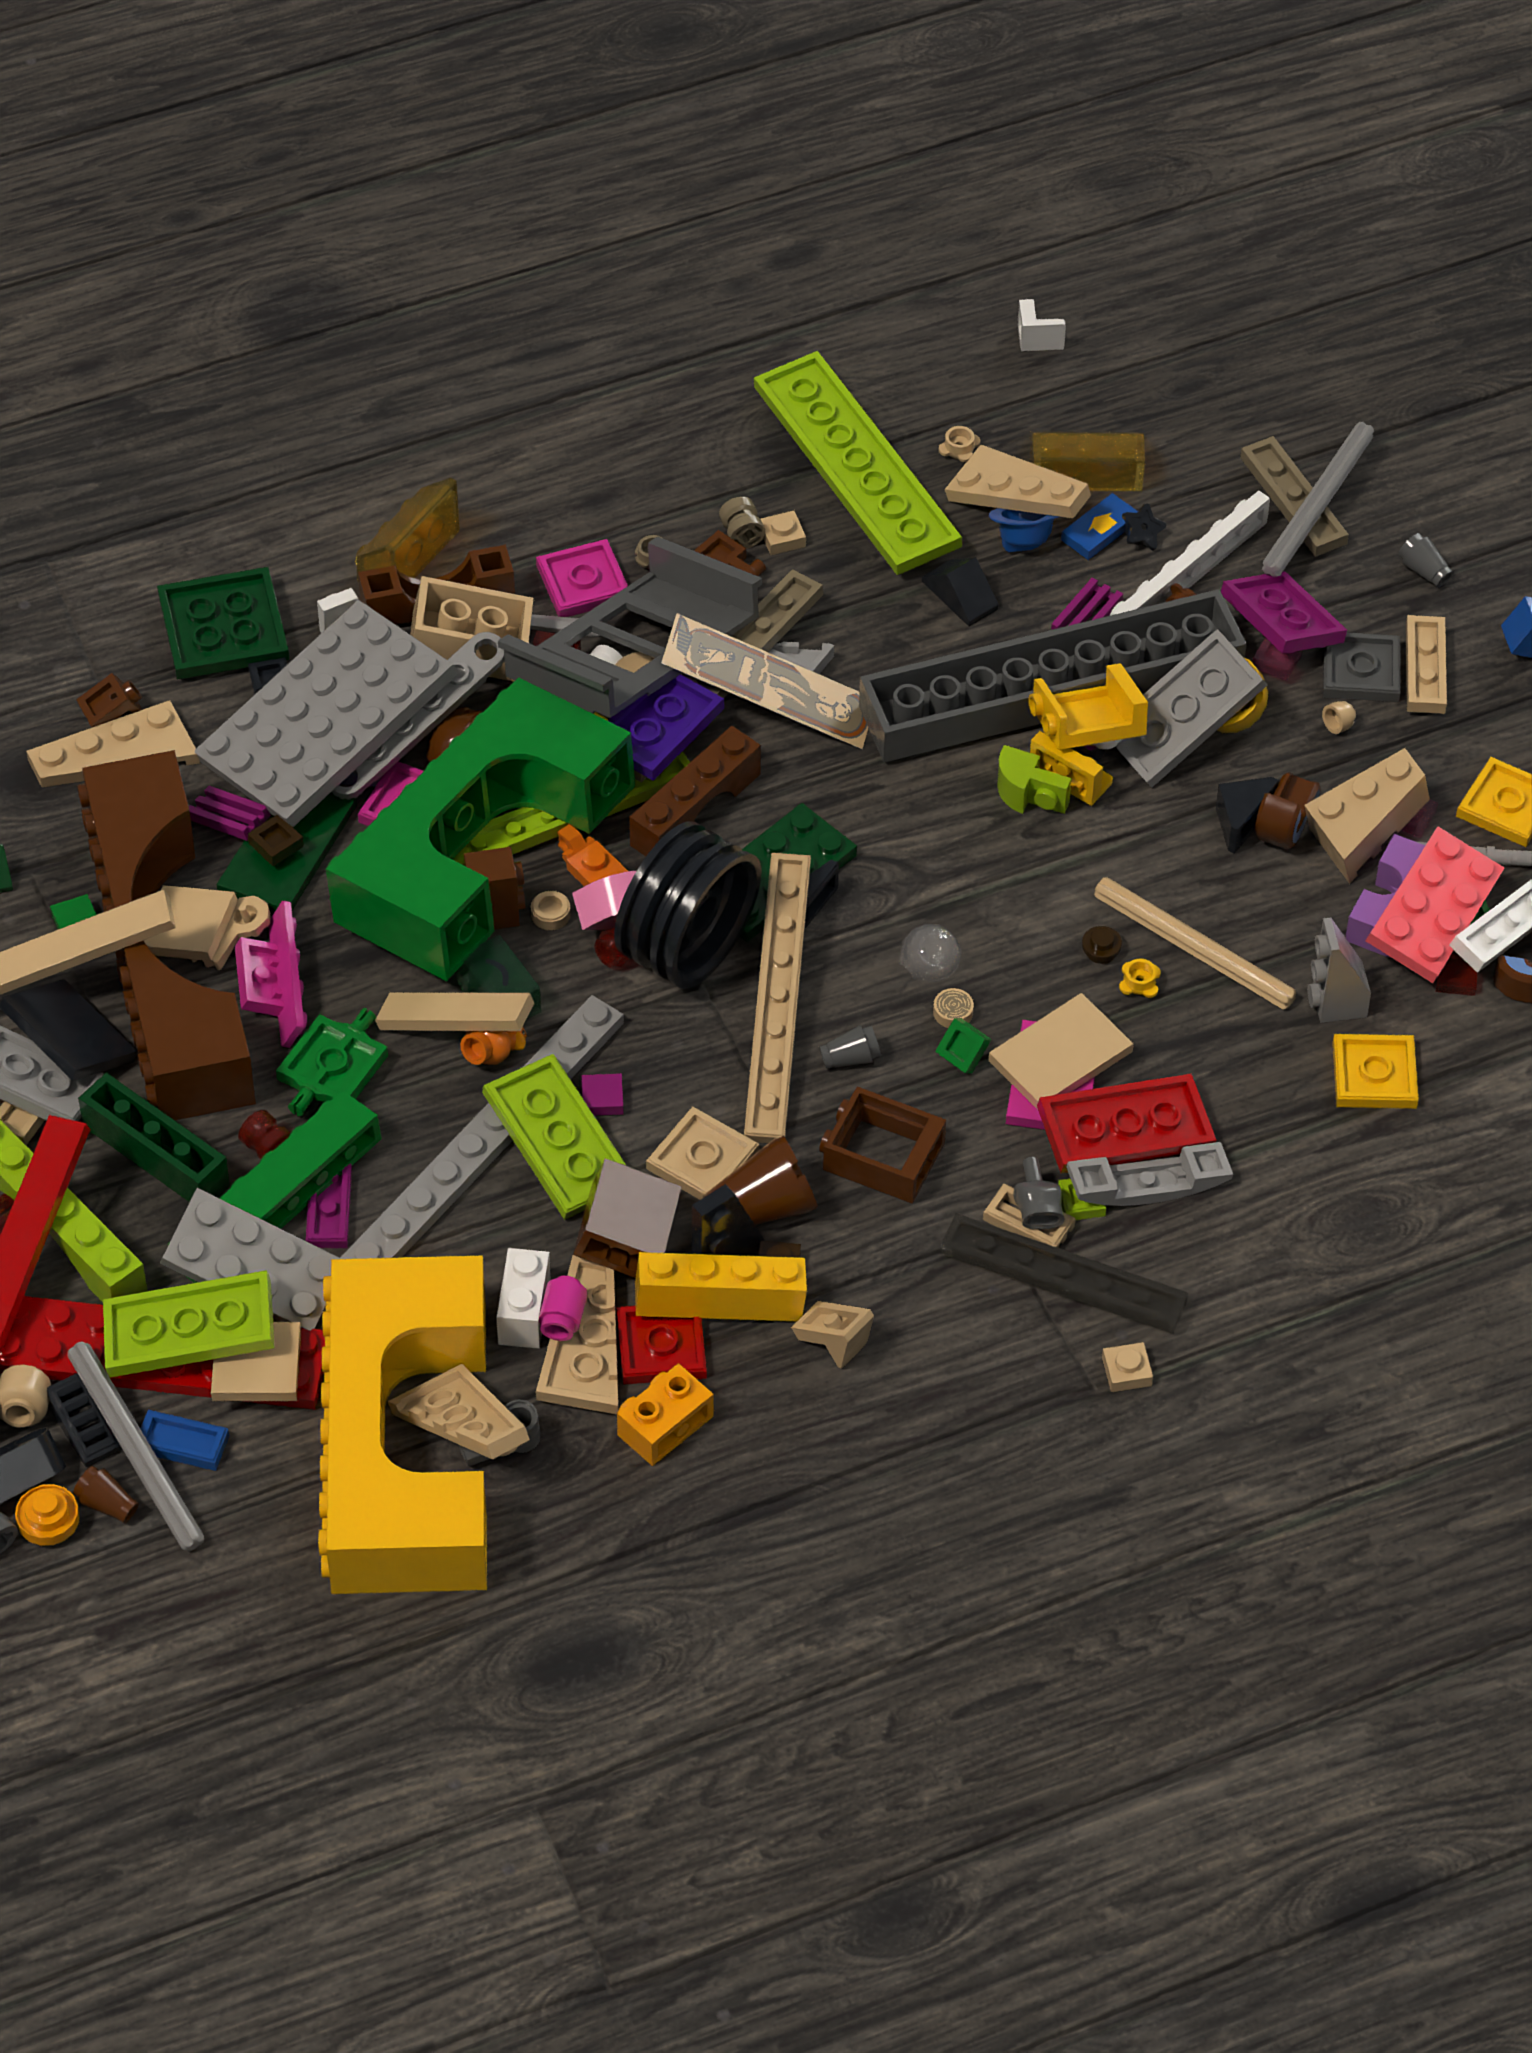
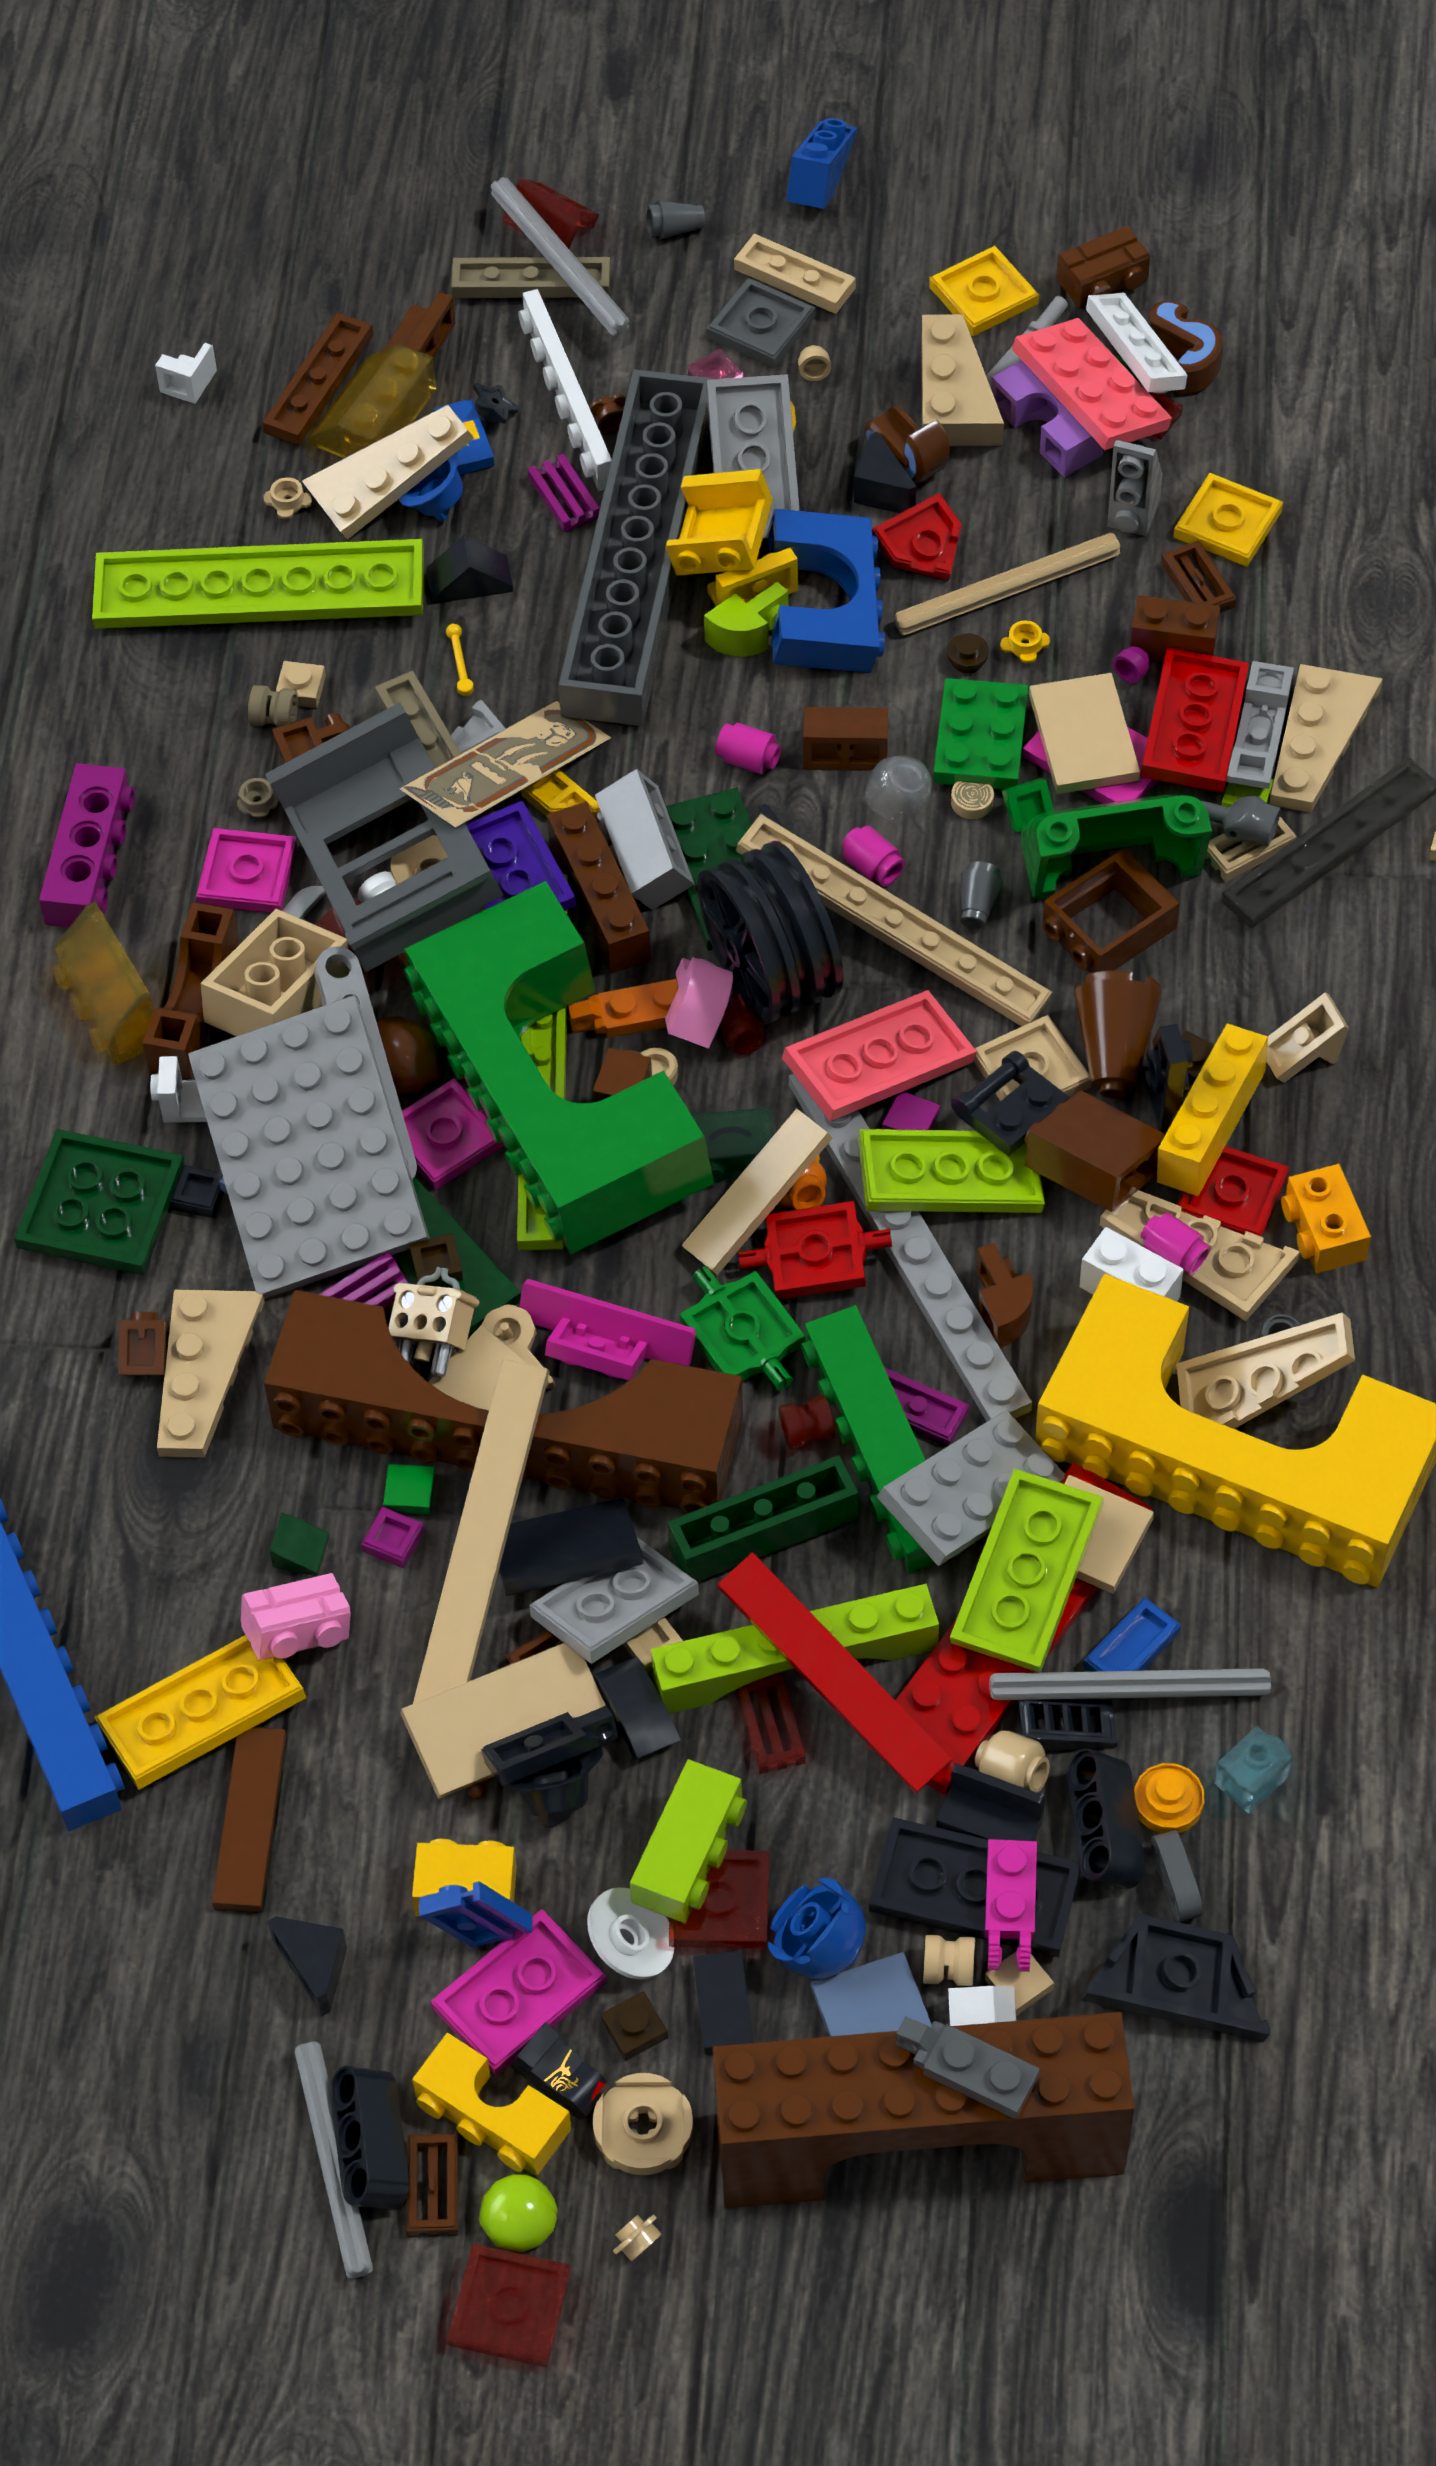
camera: 60 degrees left, 5 degrees up
reddish brown cone [73,1466,139,1524] -> none
magenta plate [1221,571,1347,654] -> none
none -> magenta brick [39,763,135,931]
none -> reddish brown plate [262,312,373,446]
none -> magenta tile [361,1507,425,1568]
none -> reddish brown panel [379,292,456,378]
none -> tan piece [388,1267,479,1377]
none -> yellow hinge [446,623,474,696]
none -> clear red panel [503,178,600,249]
none -> yellow tile [521,769,601,820]
none -> light grey brick [595,769,695,910]
none -> dark pink brick [715,722,781,775]
none -> red plate [738,1201,893,1300]
none -> blue arch [766,509,885,673]
none -> coral plate [782,990,977,1121]
none -> reddish brown hinge [803,707,888,770]
none -> dark pink brick [842,826,905,887]
none -> red plate [872,493,962,581]
none -> green plate [933,678,1028,789]
none -> black plate [951,1050,1070,1156]
none -> reddish brown brick [976,1243,1033,1348]
none -> green windscreen [1021,795,1212,900]
none -> magenta hinge [1113,646,1149,684]
none -> reddish brown brick [1130,595,1220,663]
none -> reddish brown tile [1161,541,1237,613]
none -> clear light blue brick [1214,1726,1292,1814]
none -> tan wing [1269,664,1383,813]

